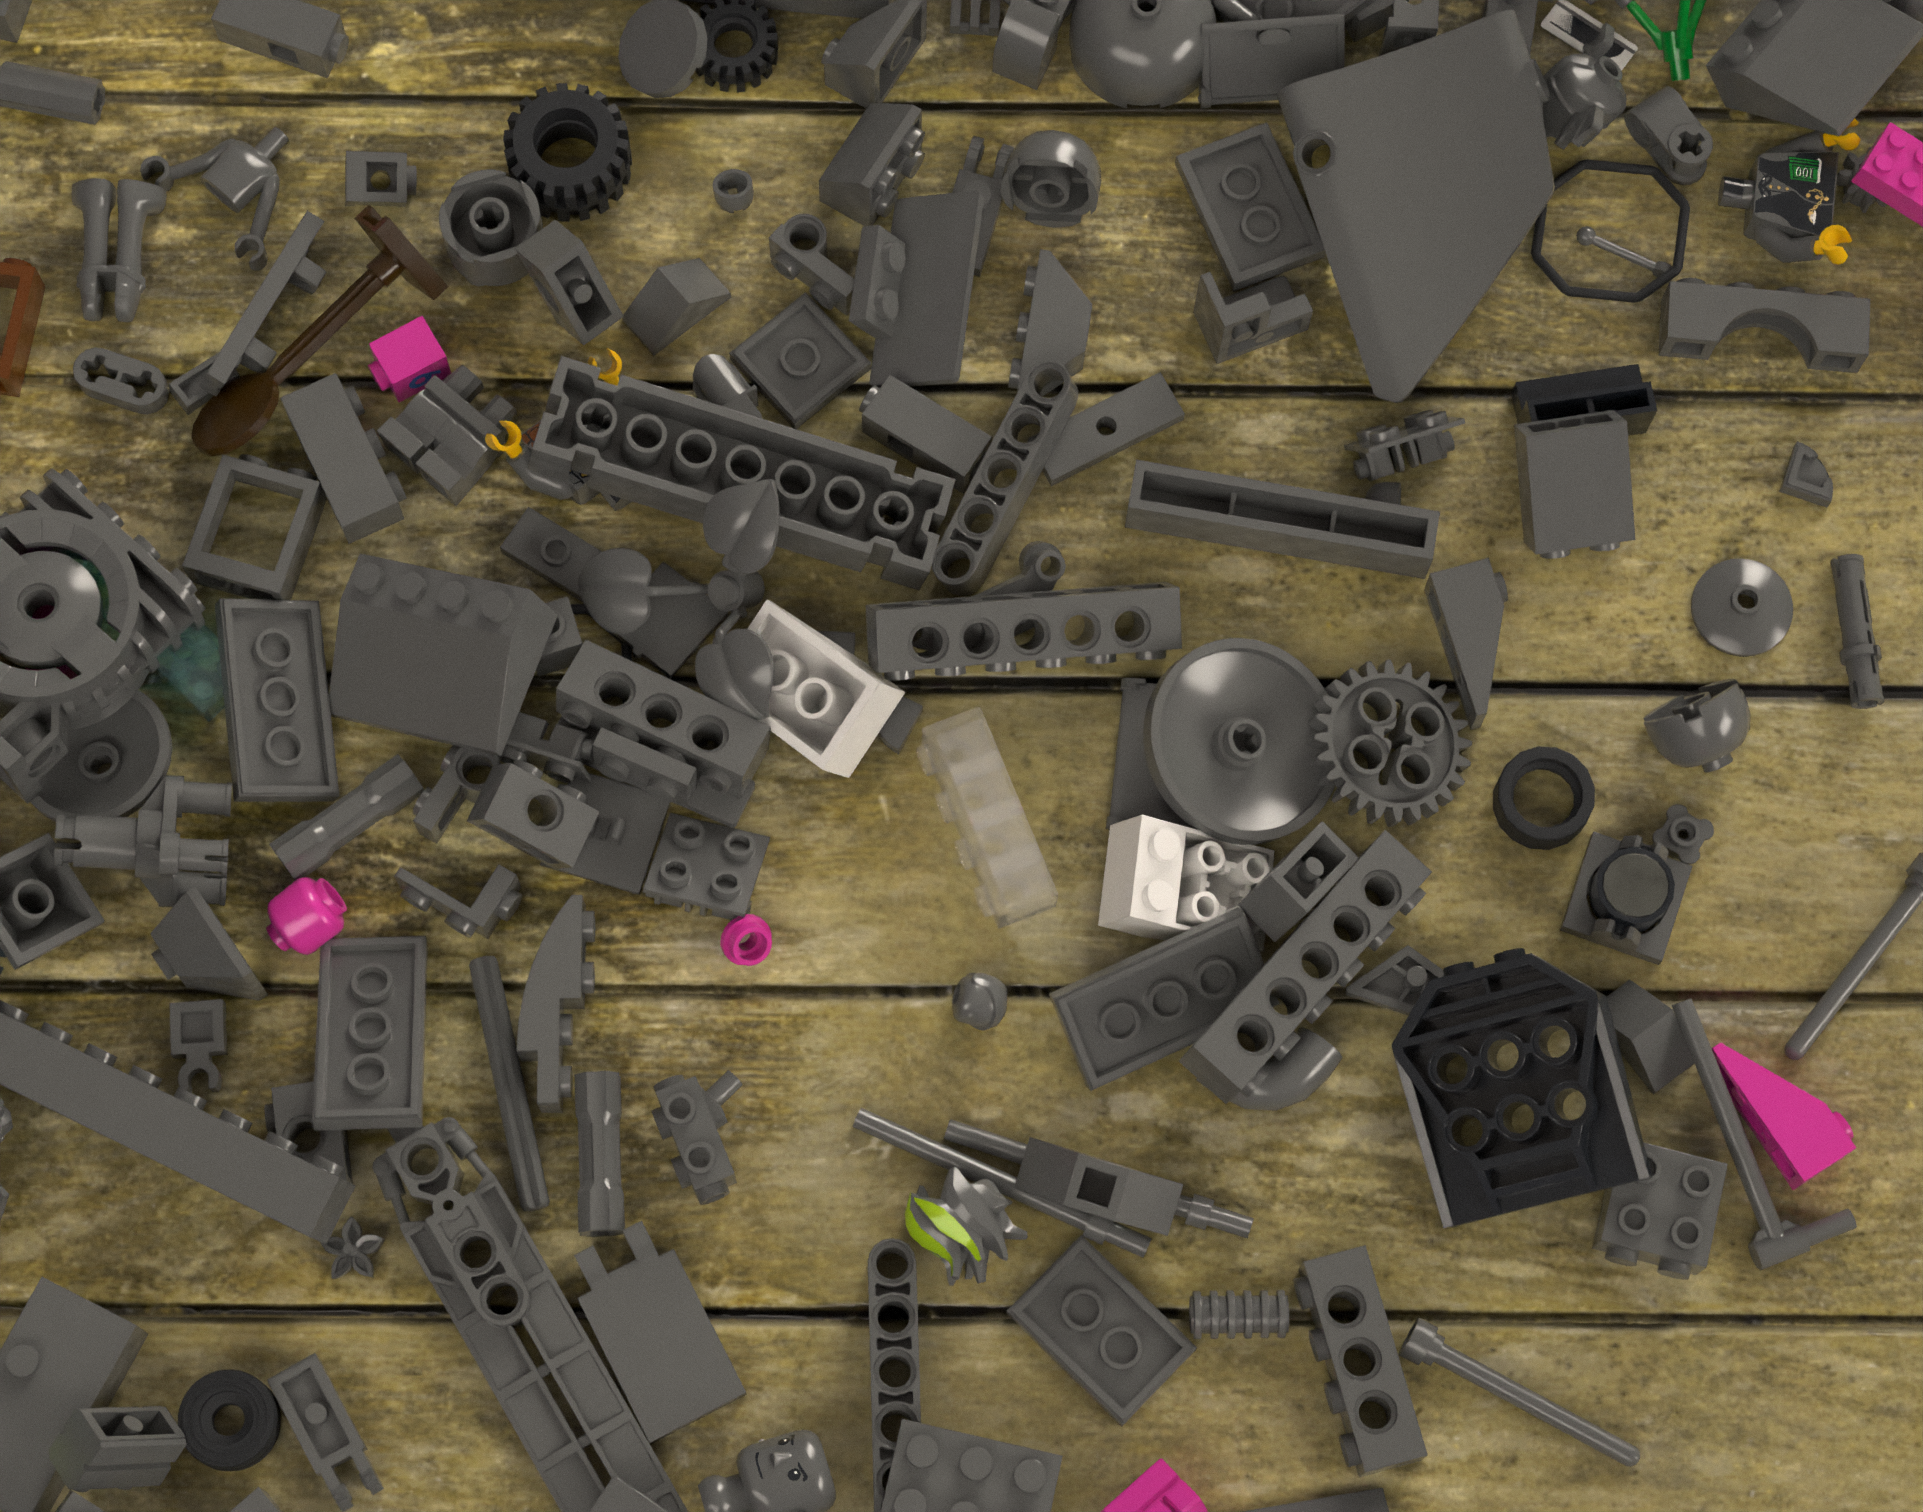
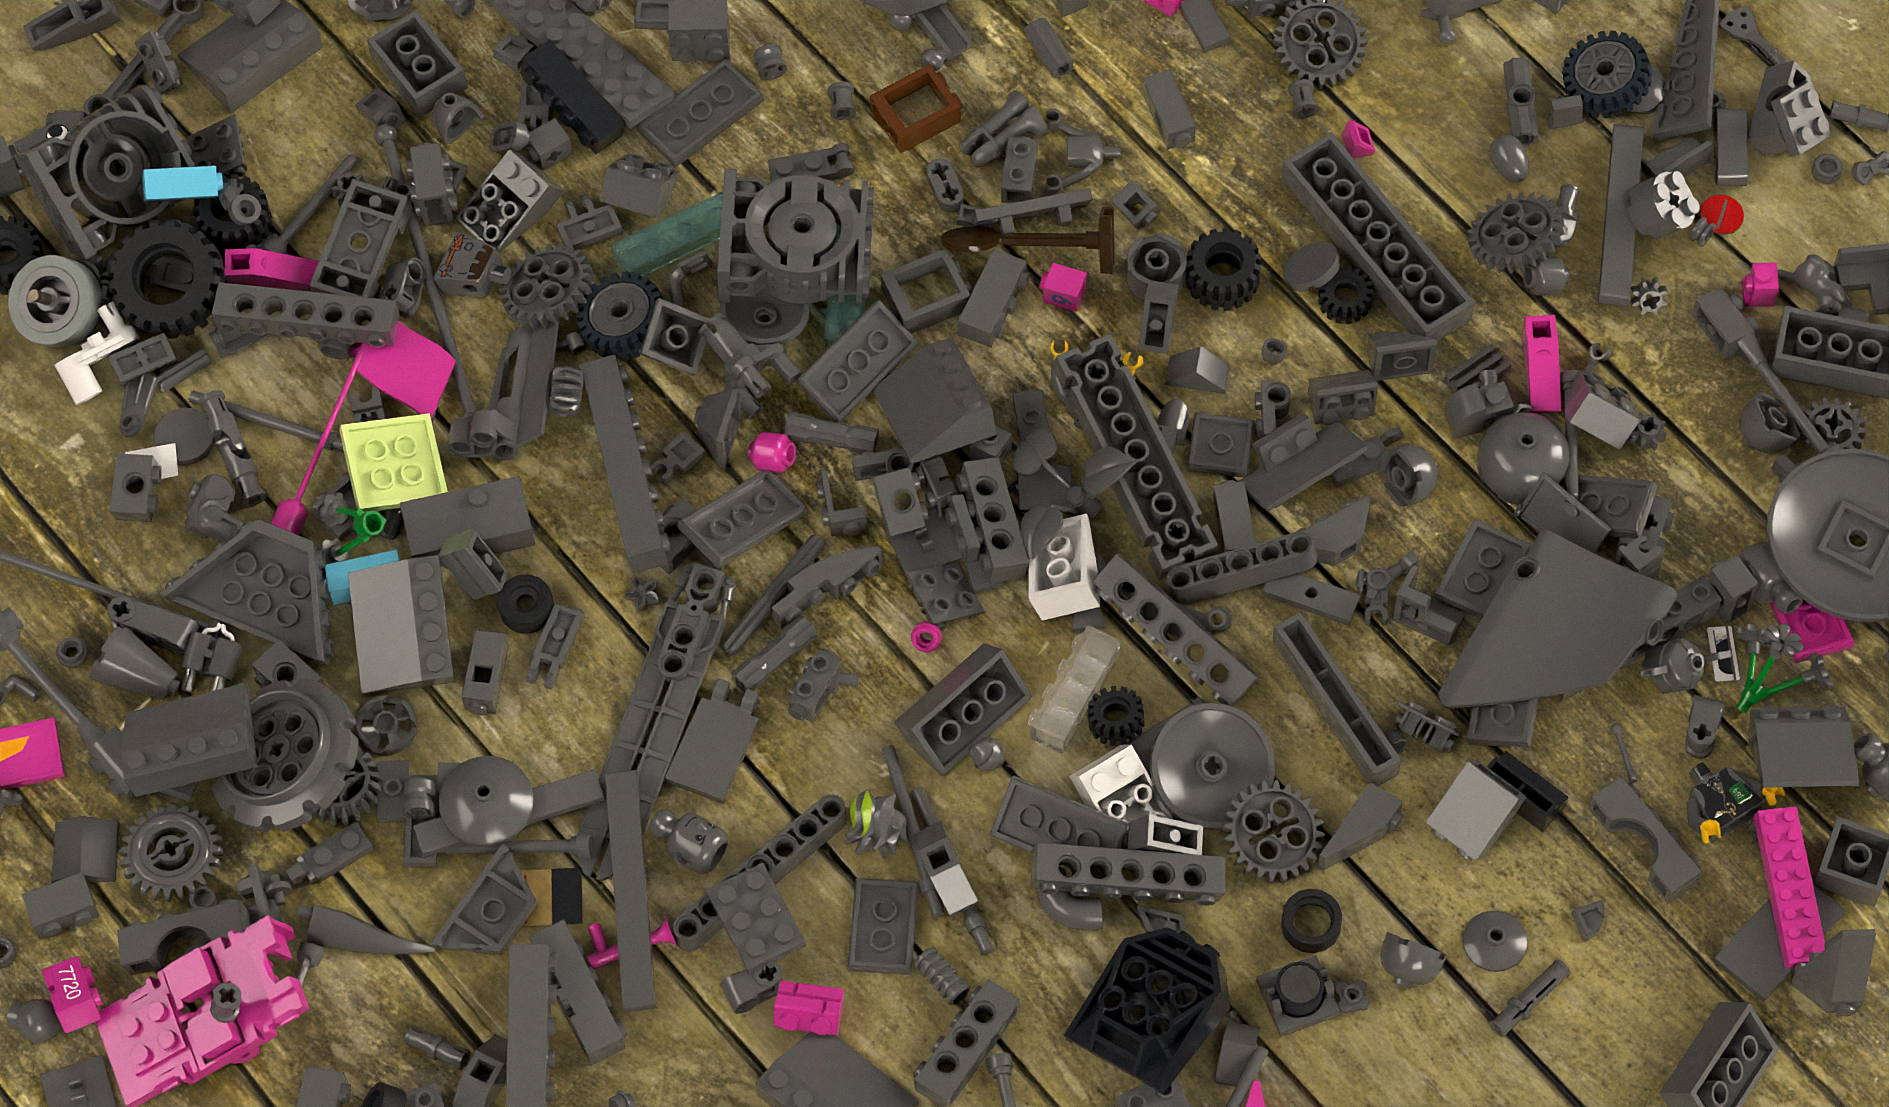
camera: 55 degrees right, 10 degrees down
dark grey hips [377,365,519,506] -> none
black piece [1531,159,1690,303] -> none
none -> dark grey slope [894,643,1033,776]
none -> dark grey brick [1001,136,1038,203]
none -> black tyre [1087,686,1145,746]
none -> dark grey piece [1356,551,1420,625]
none -> dark grey hinge [1466,698,1539,748]

